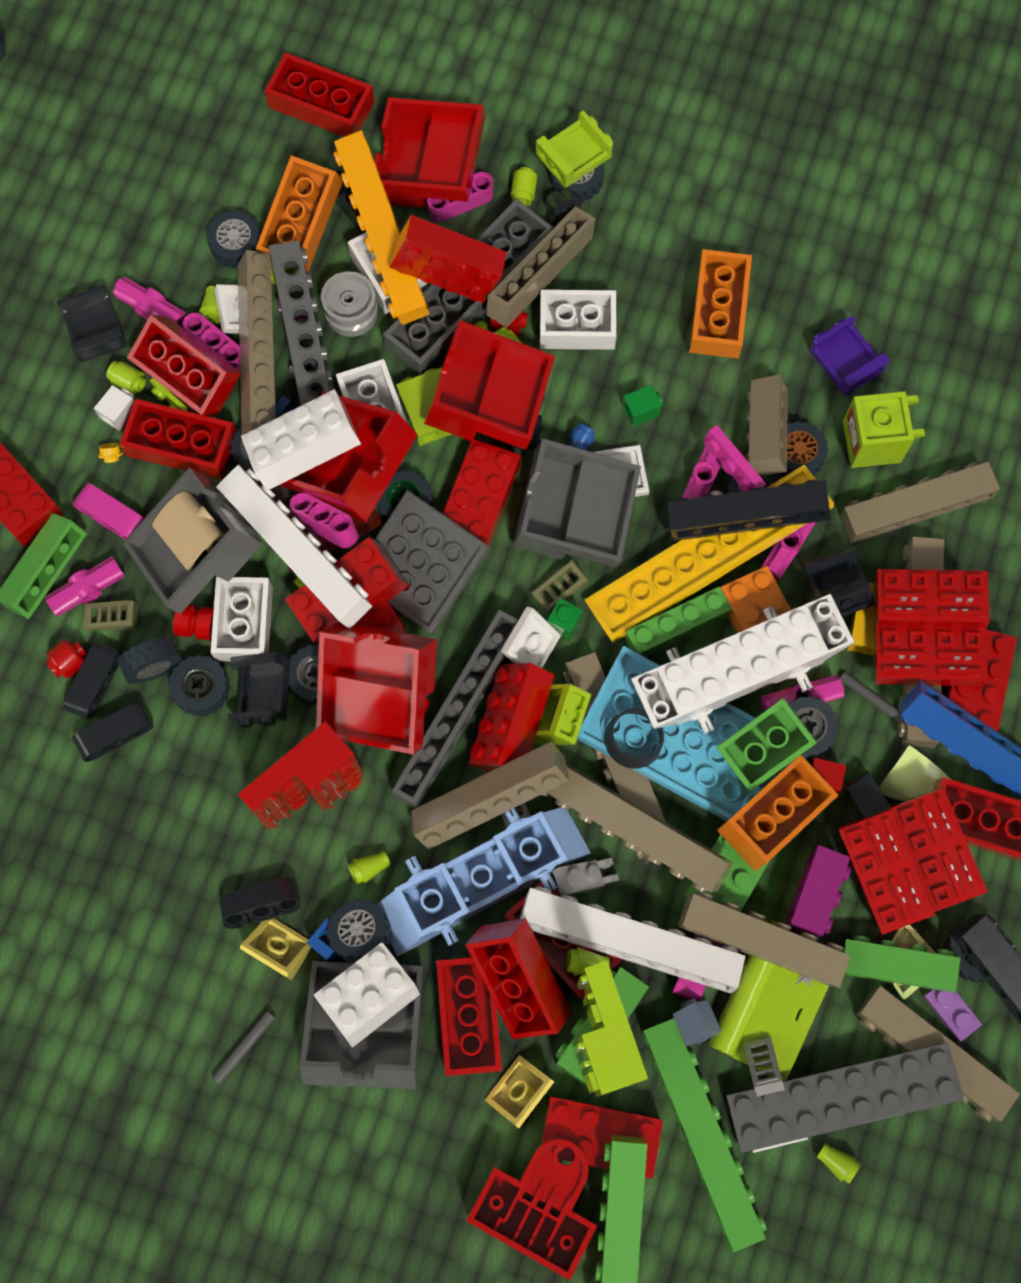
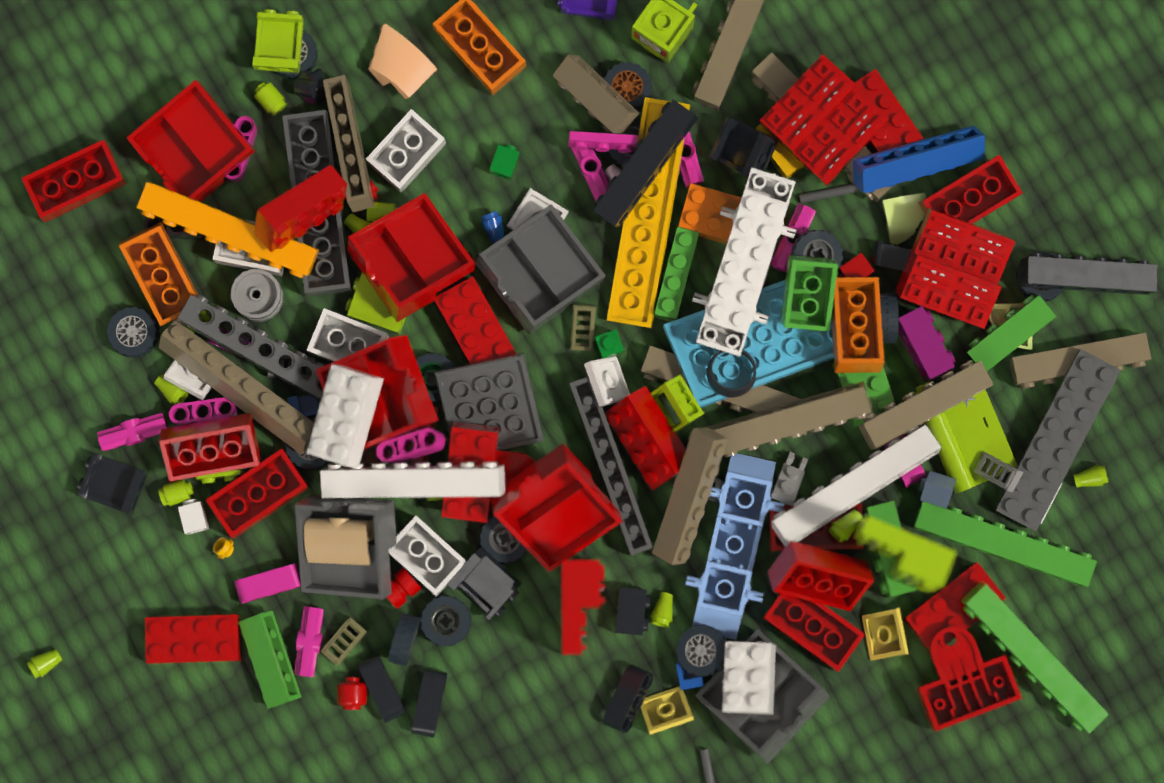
camera: 50 degrees left, 10 degrees up
medium lavender plate [923,989,982,1042] -> none
none -> light nougat slope [368,24,437,99]
none -> black brick [615,587,651,636]
none -> black wheel [880,293,899,343]

